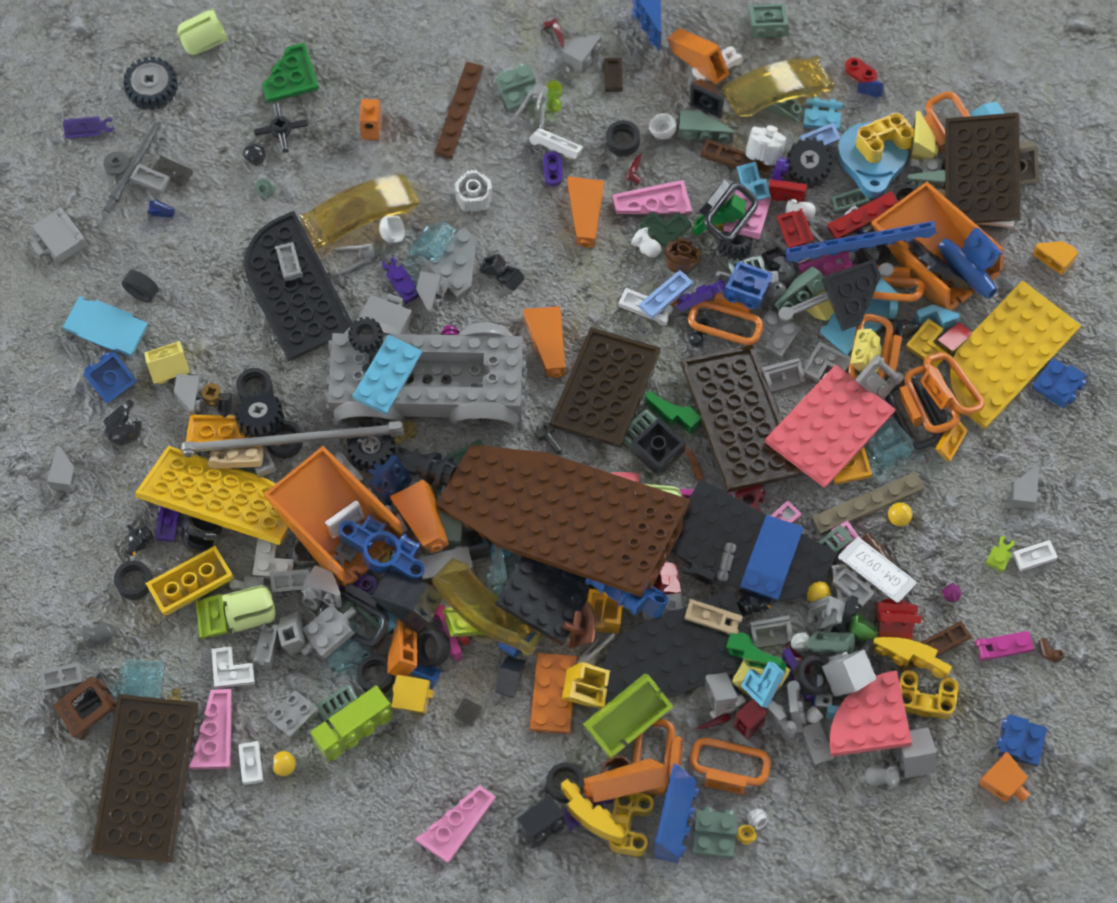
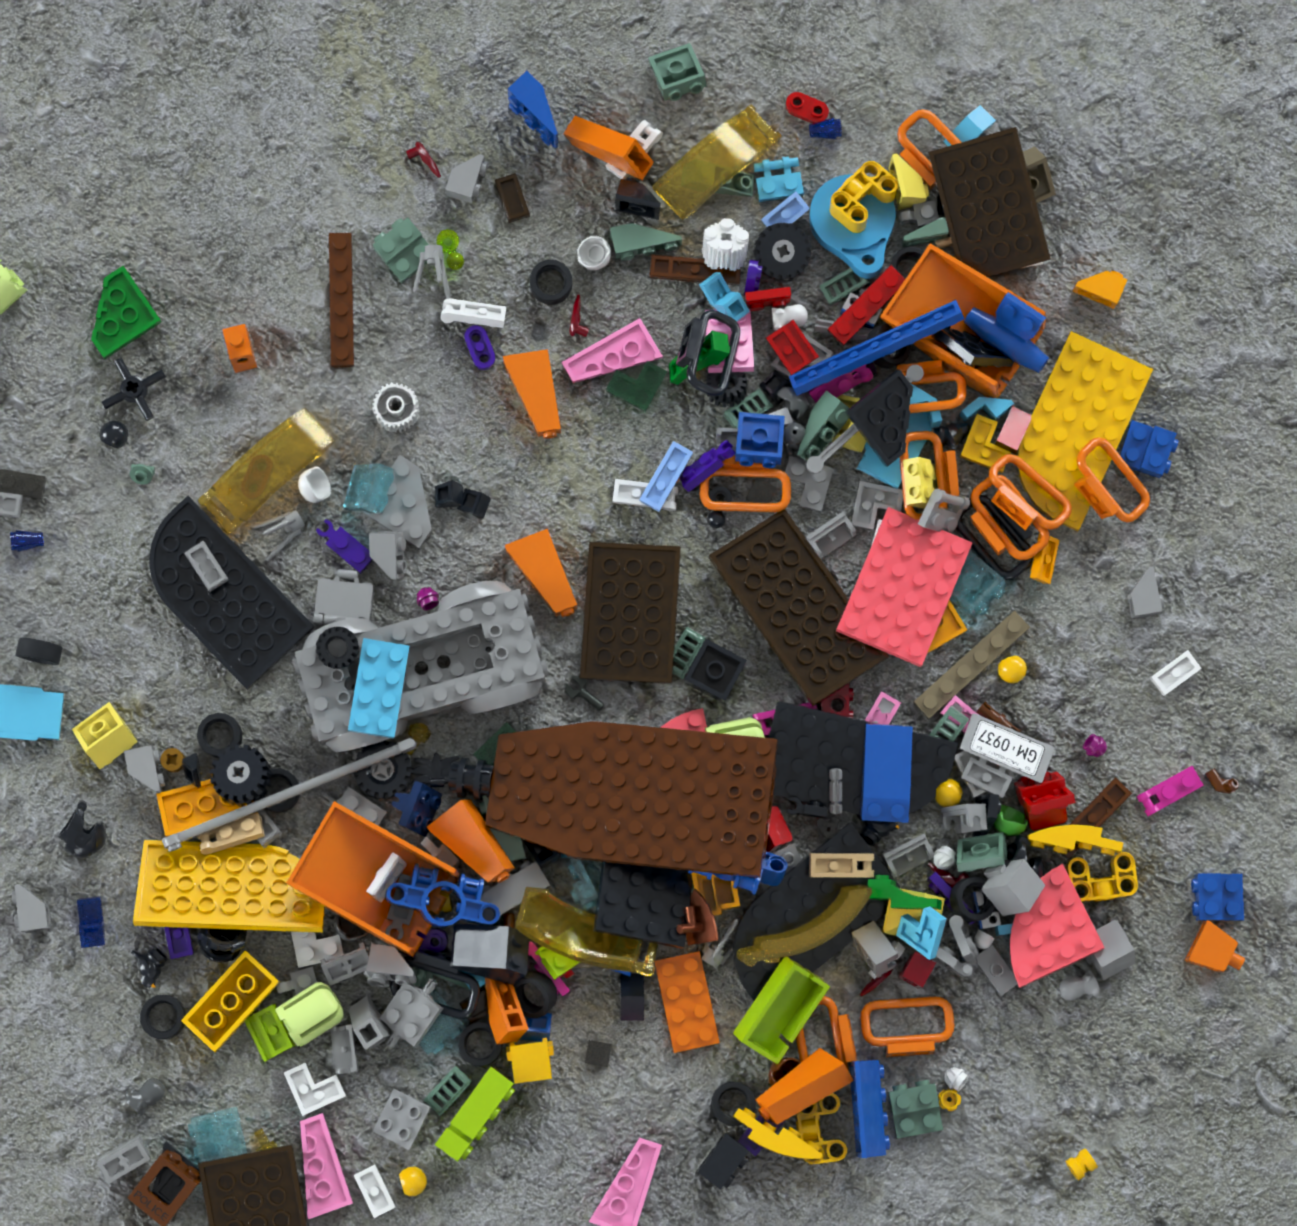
camera: 25 degrees left, 15 degrees up
blue plate [83,352,137,405] -> none
yellow plate [562,662,610,709] -> none
white animal [631,228,661,258] -> none
green slope [645,391,702,435] -> none
reddish brown cone [664,238,700,274] -> none
orange piece [685,445,705,482] -> none
lime plate [985,536,1014,573] -> none
none -> clear blue slope [77,896,105,948]
none -> clear yellow windscreen [736,884,872,966]
none -> orange bar [1074,437,1150,523]

